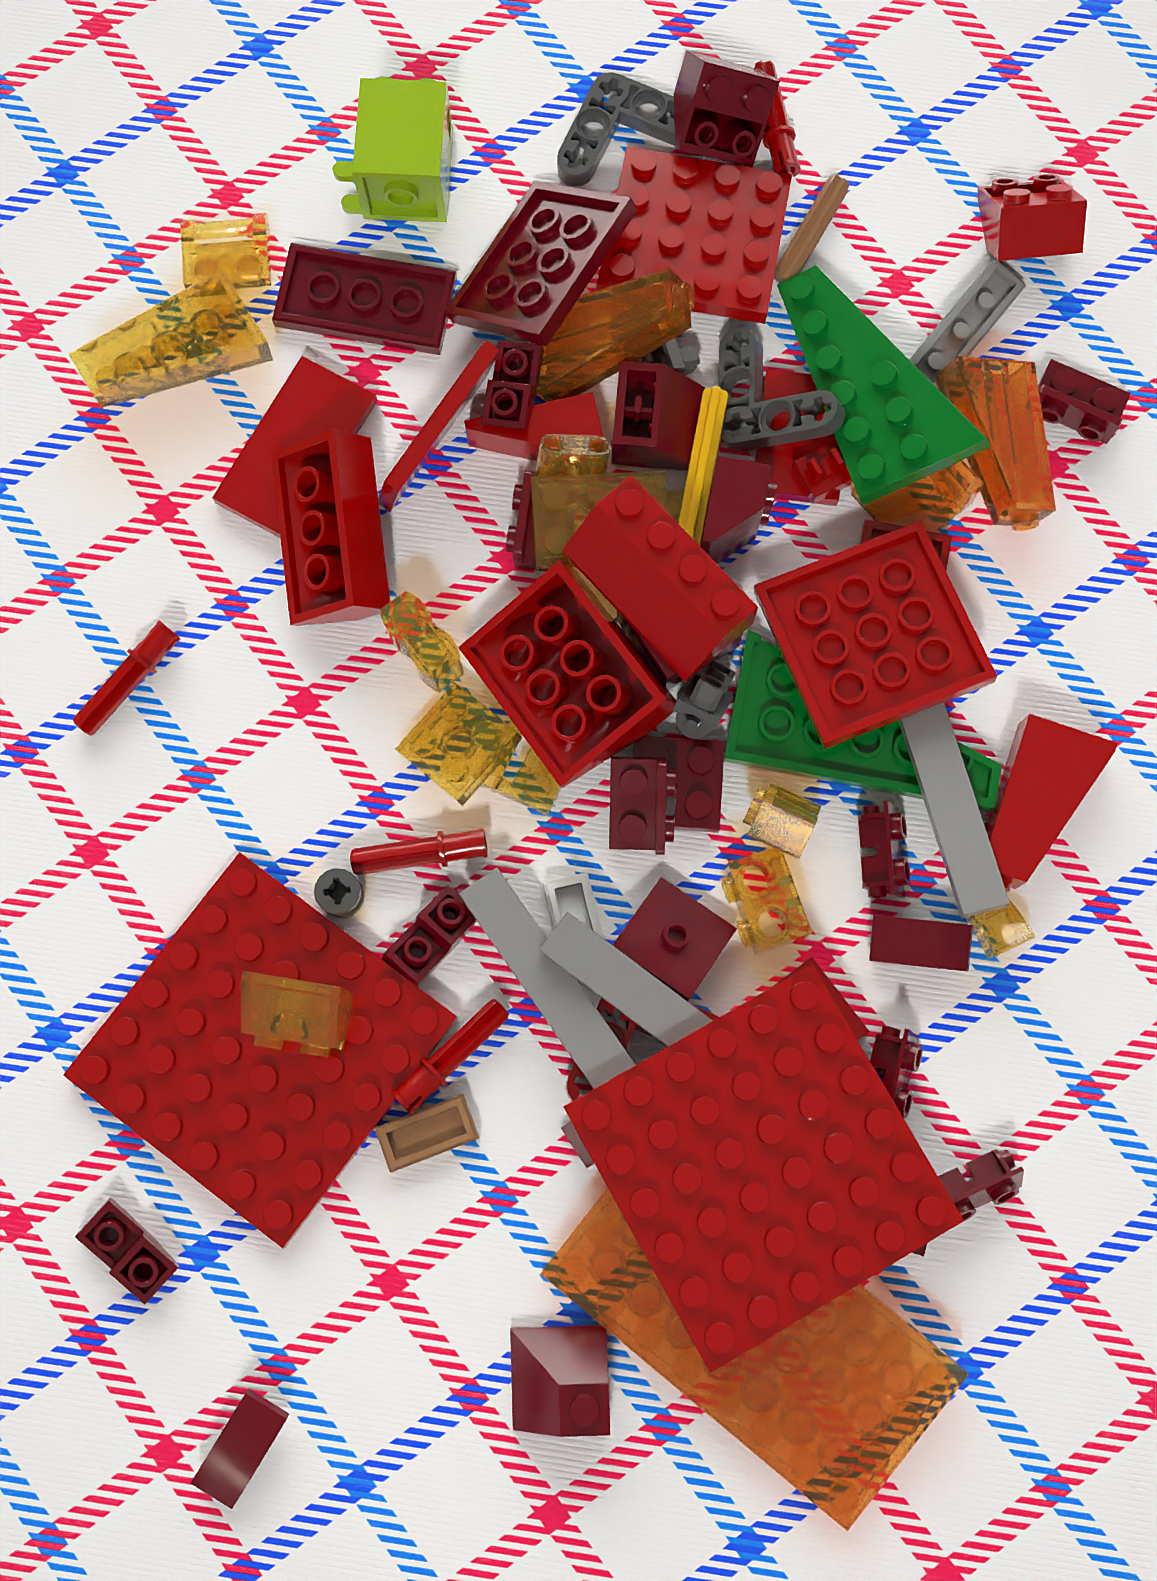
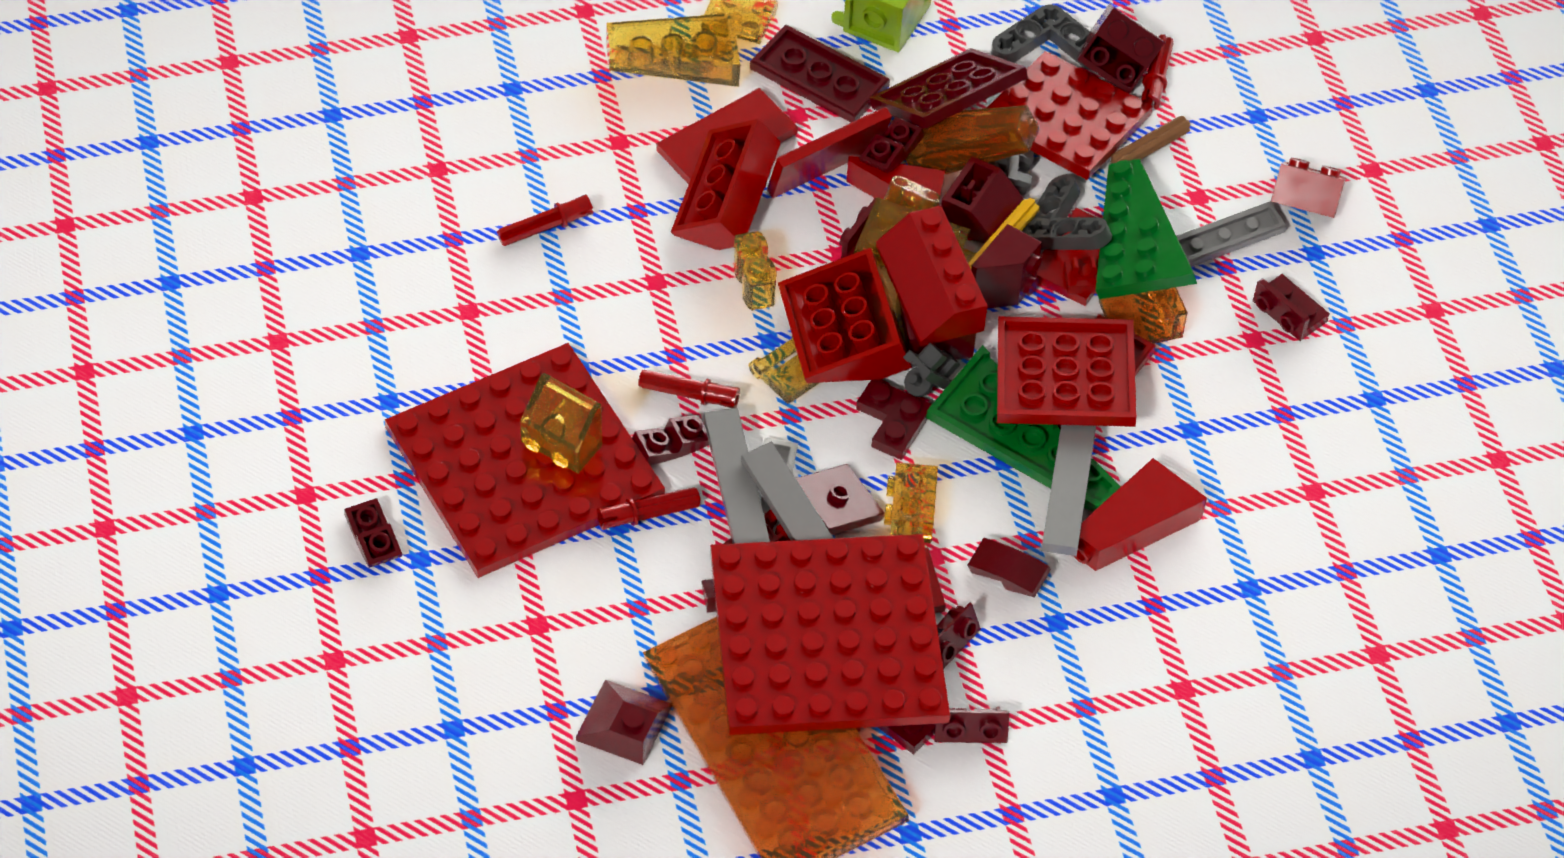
camera: 20 degrees right, 25 degrees down
dark red slope [190,1388,290,1509] -> none
dark grey wheel [314,868,365,919] -> none
medium nougat tile [374,1094,480,1173] -> none
clear yellow plate [395,682,523,806] -> none
dark red bracket [609,756,676,855] -> none
clear yellow brick [743,782,821,859] -> none
dark red hinge [857,801,910,898] -> none
clear orange slope [936,356,1056,531] -> none
clear yellow slope [967,898,1036,960] -> none

